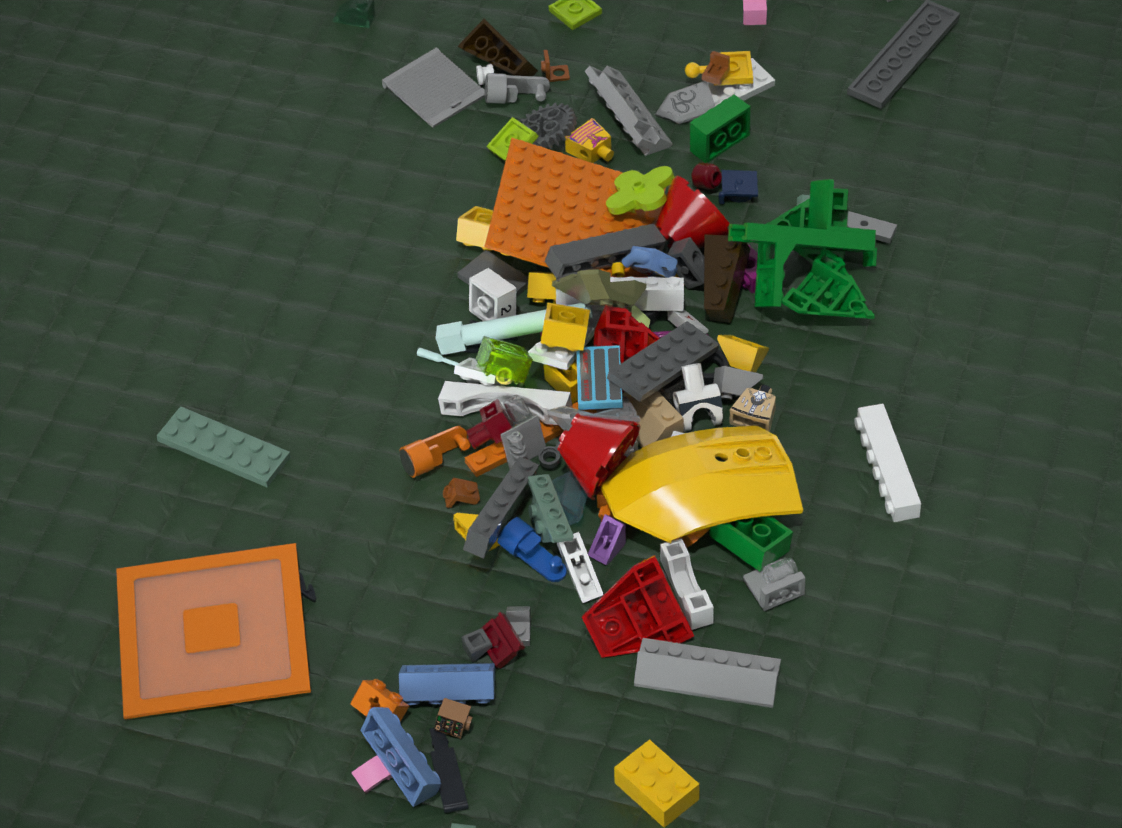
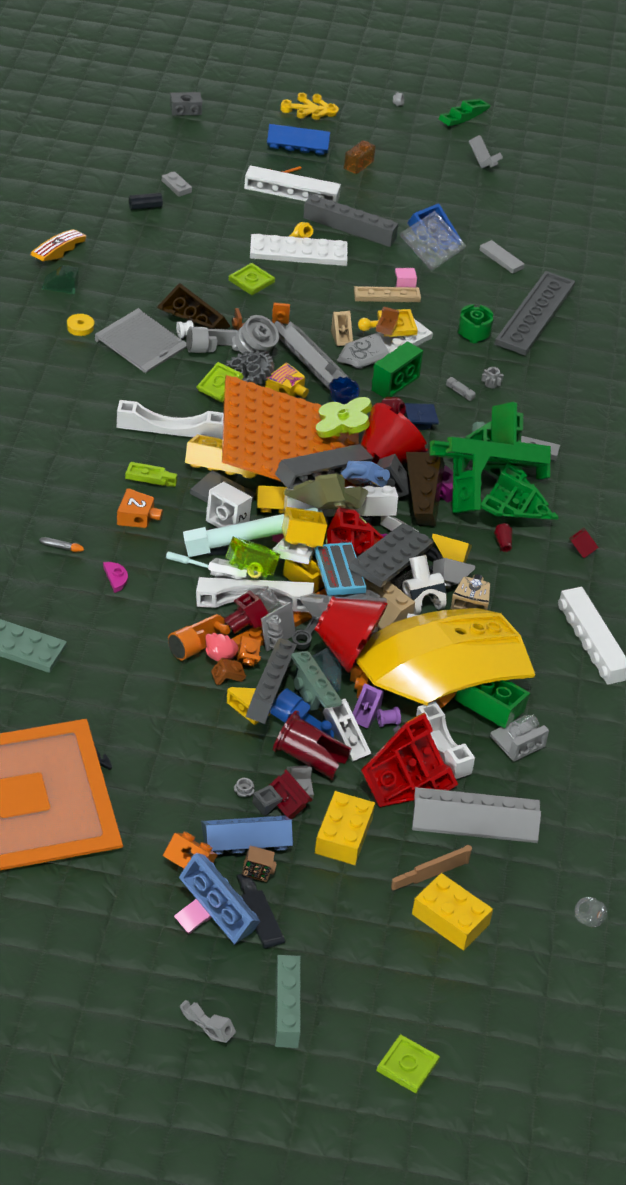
camera: 15 degrees left, 5 degrees down
none -> flat silver piece [39,537,84,552]
none -> yellow piece [67,314,94,336]
none -> dark pink plate [103,562,128,593]
none -> white arch [117,400,223,439]
none -> orange torso [117,488,163,528]
none -> lime hinge [125,462,177,487]
none -> coral hair [206,633,238,662]
none -> light grey plate [234,778,254,797]
none -> light grey wheel [235,315,279,354]
none -> orange bracket [237,636,261,666]
none -> orange bracket [272,303,290,324]
none -> dark red piece [272,710,352,780]
none -> yellow brick [315,791,375,865]
none -> clear blue hair [329,376,360,405]
none -> tan slope [331,311,353,346]
none -> tan tile [354,286,421,302]
none -> medium lavender bush [377,707,401,727]
none -> medium nougat piece [391,845,472,890]
none -> light grey axle [446,377,476,401]
none -> green brick [458,304,493,343]
none -> light grey gear [481,367,504,388]
none -> dark red cone [494,524,512,552]
none -> dark red panel [569,527,599,558]
none -> clear head [574,897,607,928]

